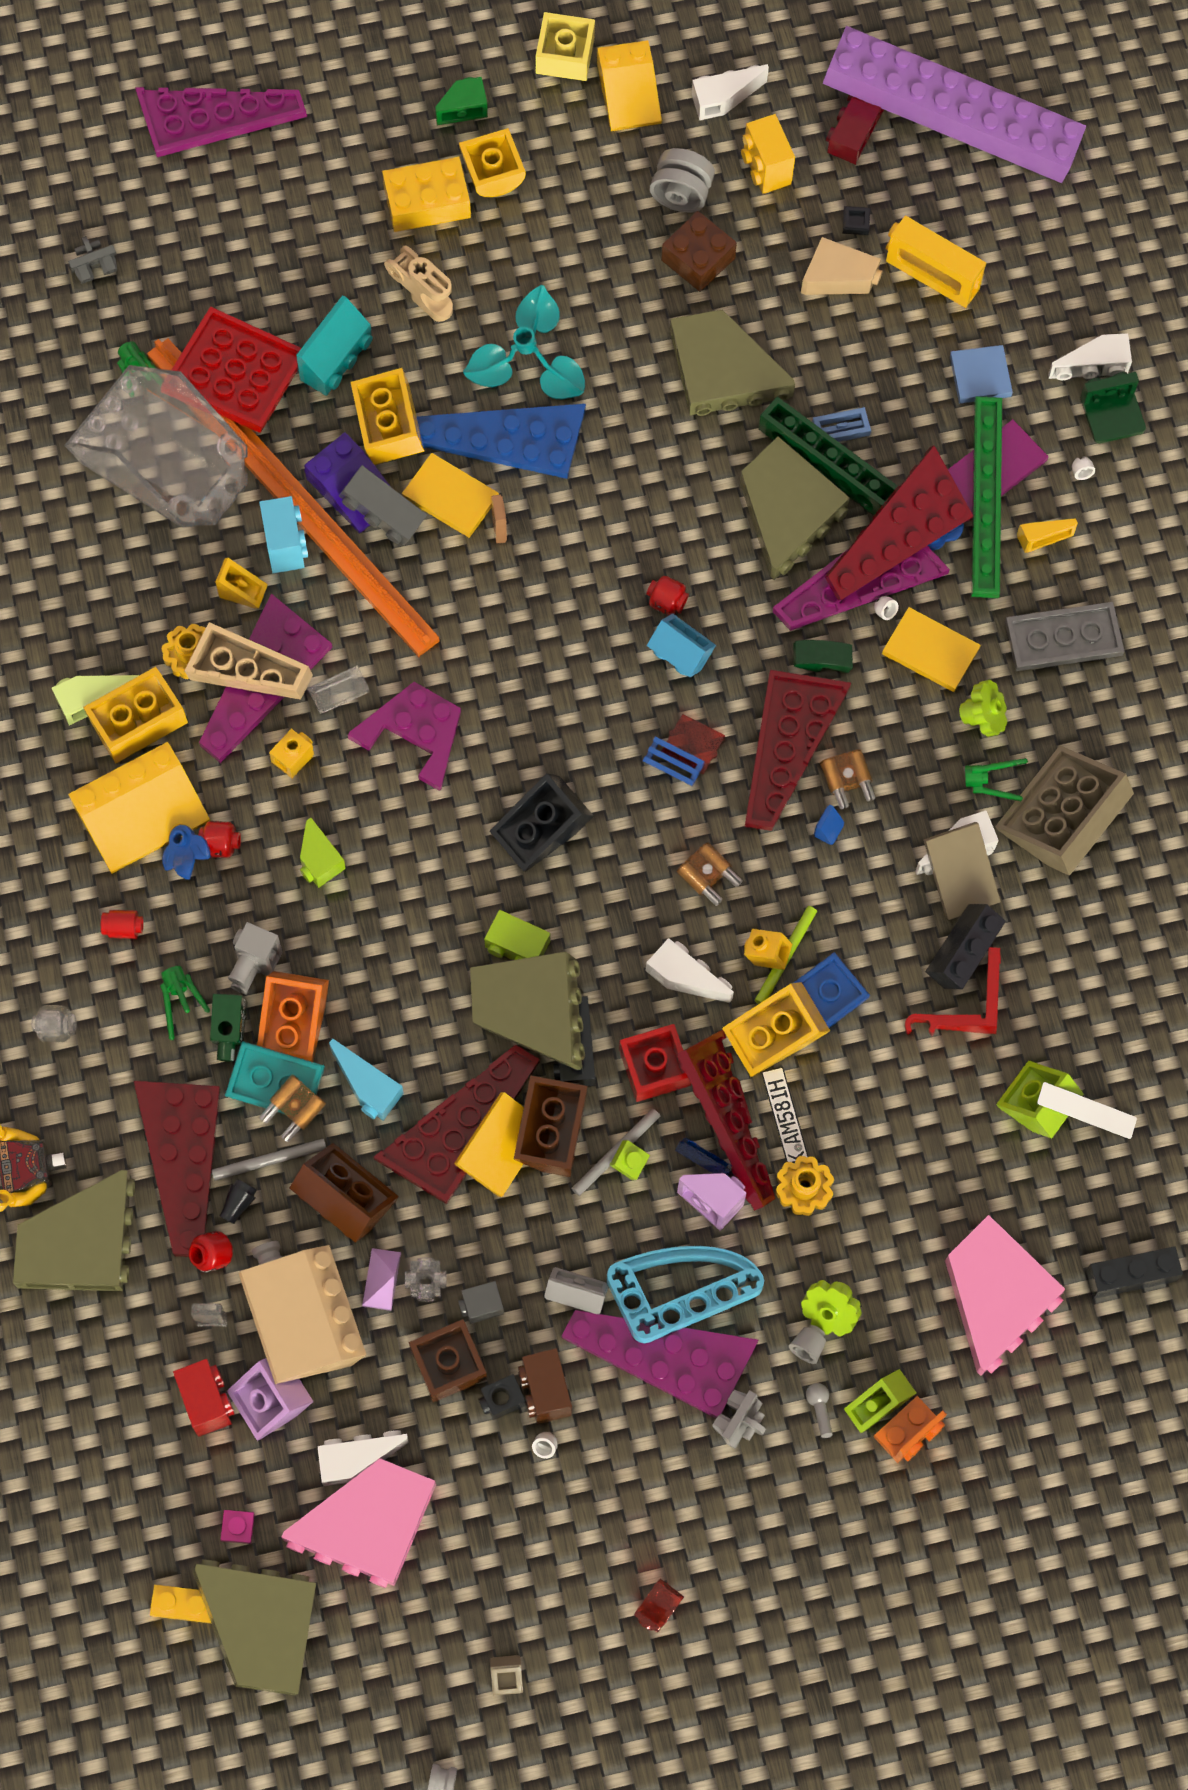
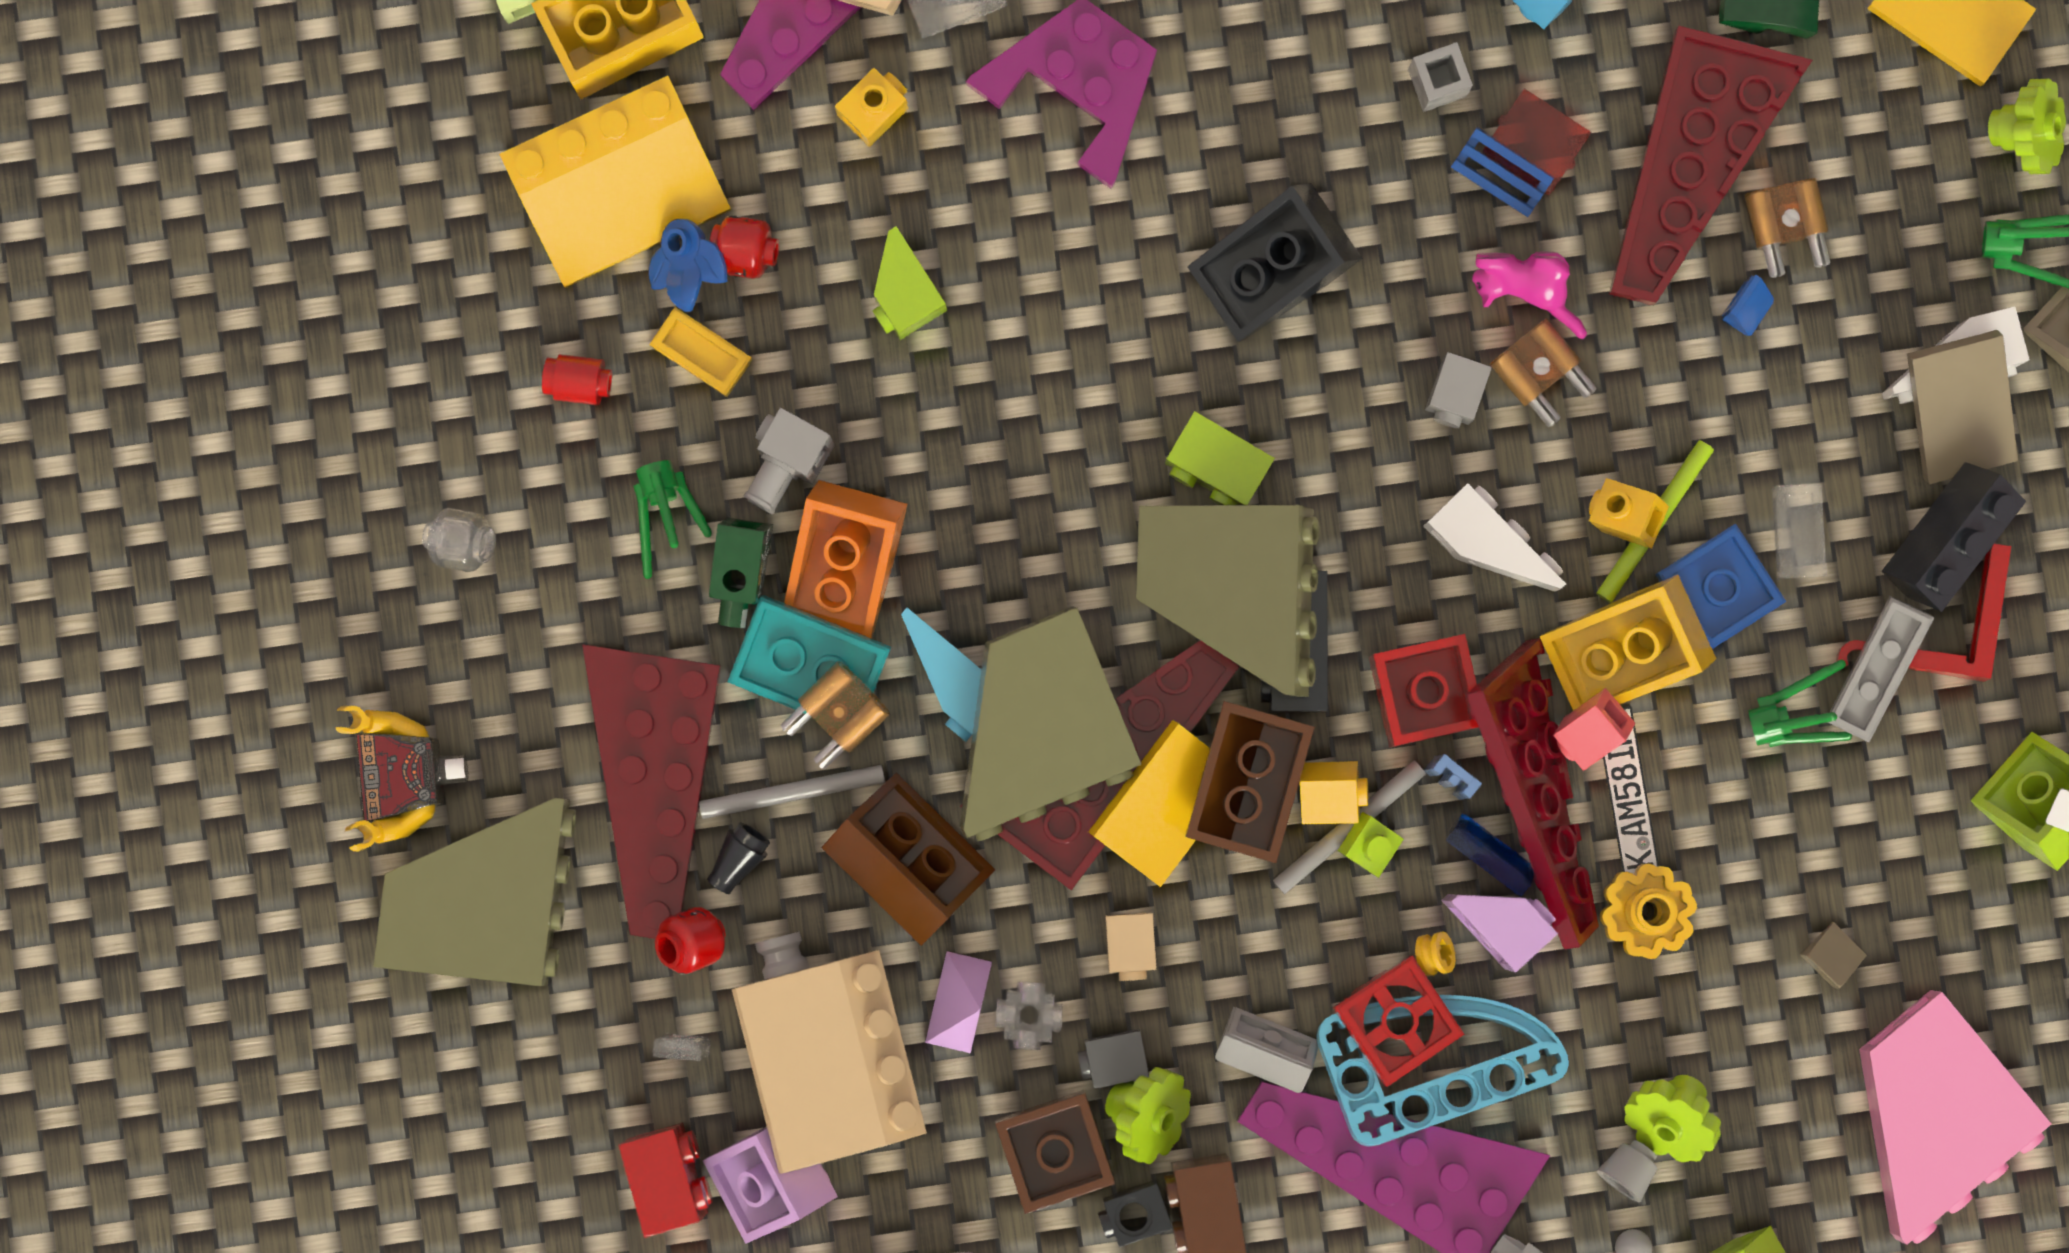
camera: 10 degrees right, 15 degrees up
none -> yellow tile [649,307,753,397]
none -> olive slope [960,606,1142,841]
none -> tan brick [1105,912,1156,981]
none -> lime plant [1105,1067,1191,1164]
none -> yellow brick [1300,761,1368,824]
none -> red piece [1333,955,1465,1087]
none -> light grey brick [1408,42,1473,112]
none -> yellow bush [1415,931,1456,977]
none -> medium blue tile [1424,754,1482,800]
none -> light grey brick [1425,352,1492,428]
none -> dark pink animal [1472,251,1587,339]
none -> coral brick [1553,688,1635,771]
none -> green plant [1748,660,1852,748]
none -> clear tile [1772,484,1827,579]
none -> dark tan slope [1800,922,1867,989]
none -> light grey tile [1828,596,1934,742]

